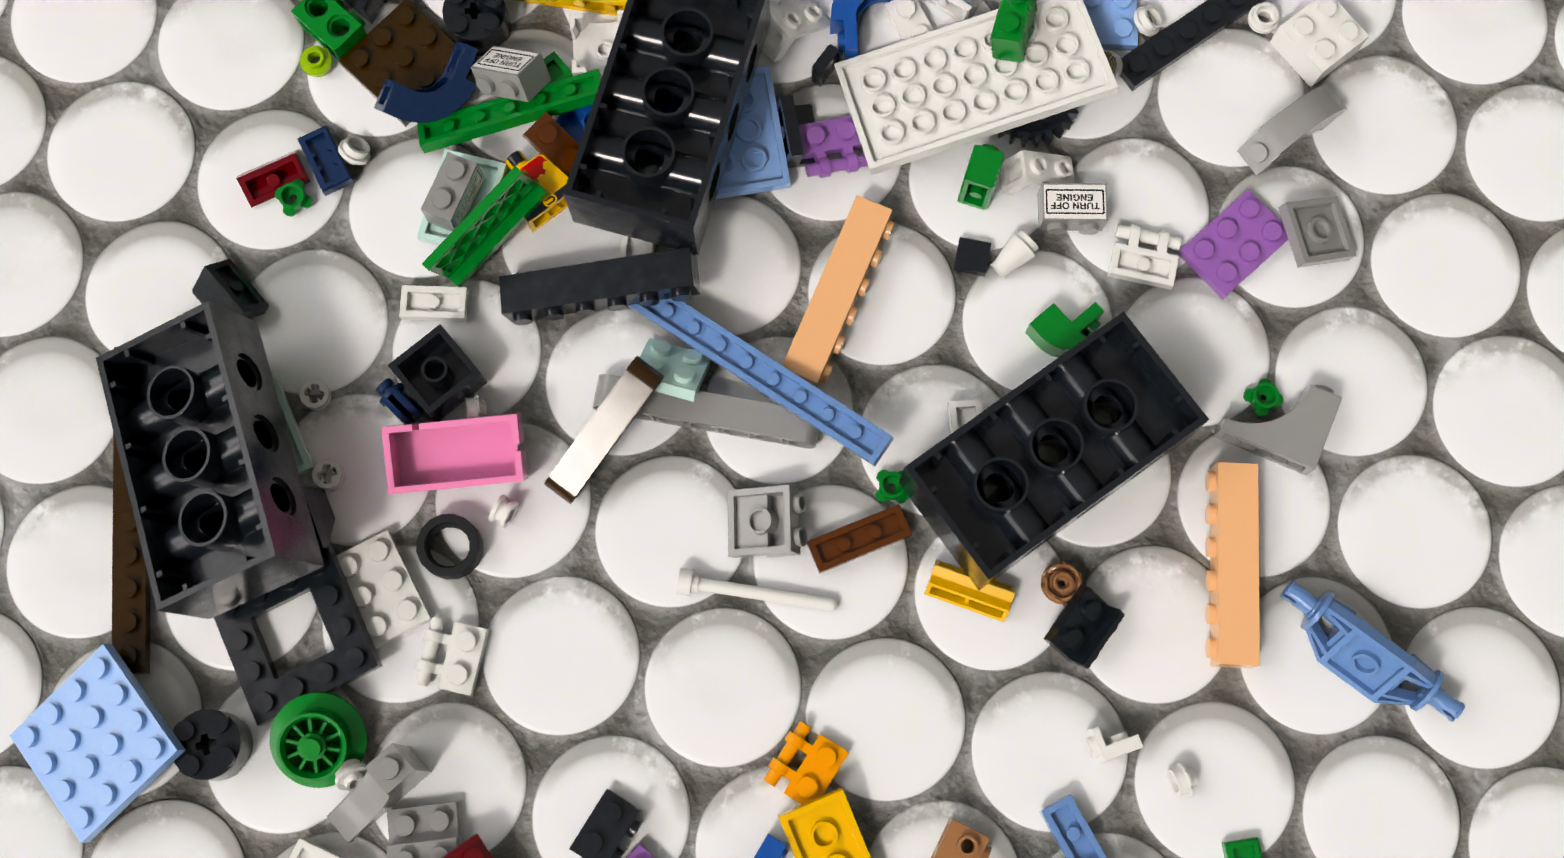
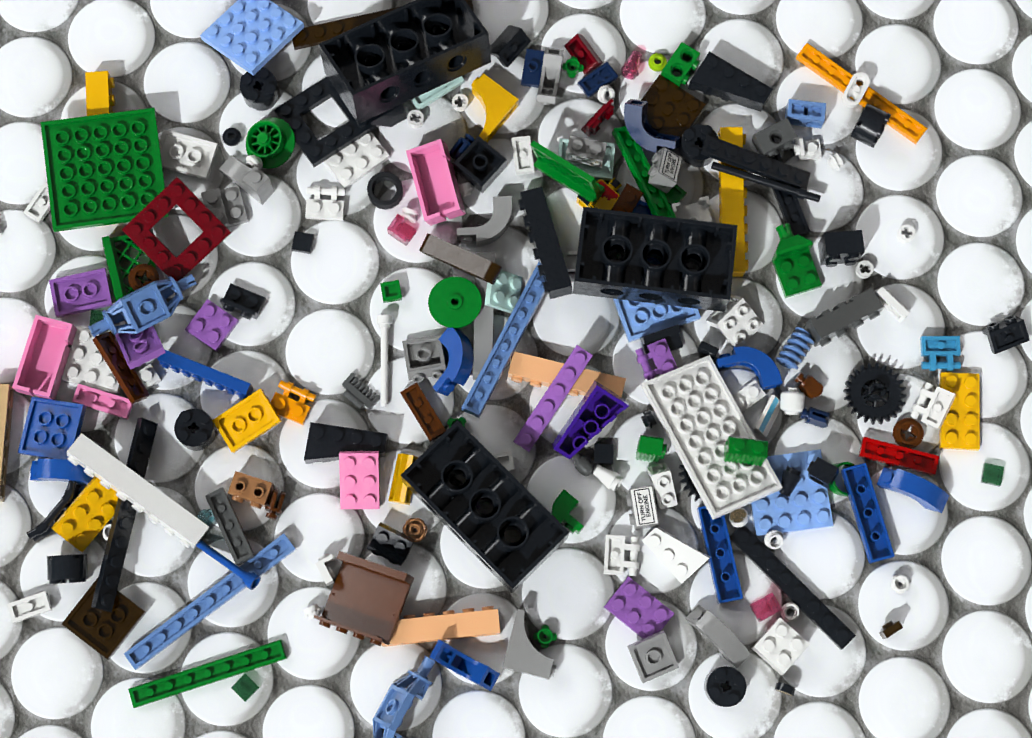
camera: 80 degrees right, 0 degrees up
none -> black plate [222,128,241,146]
none -> reddish brown arm [265,489,286,520]
none -> black tile [291,231,314,254]
none -> black wedge [304,422,389,464]
none -> reddish brown panel [313,551,414,646]
none -> bright pink plate [339,451,380,509]
none -> dark grey piece [342,373,380,409]
none -> green plate [380,280,402,303]
none -> clear pink panel [387,214,416,246]
none -> green piece [428,277,482,328]
none -> blue arch [429,640,500,691]
none -> blue arch [432,327,474,396]
none -> light grey arch [457,196,512,247]
none -> yellow arch [472,73,519,143]
none -> medium lavender plate [513,345,593,452]
none -> dark blue plate [521,49,545,88]
none -> light grey arch [536,47,564,105]
none -> dark purple wedge [552,381,629,459]
none -> dark grey cylinder [572,452,594,476]
none -> dark red piece [581,99,614,136]
none -> clear pink cone [621,51,642,80]
none -> black plate [641,411,657,429]
none -> white wing [642,526,710,584]
none -> blue piece [697,506,743,604]
none -> black brick [704,666,746,707]
none -> clear pink panel [750,592,782,622]
none -> black tile [775,682,796,696]

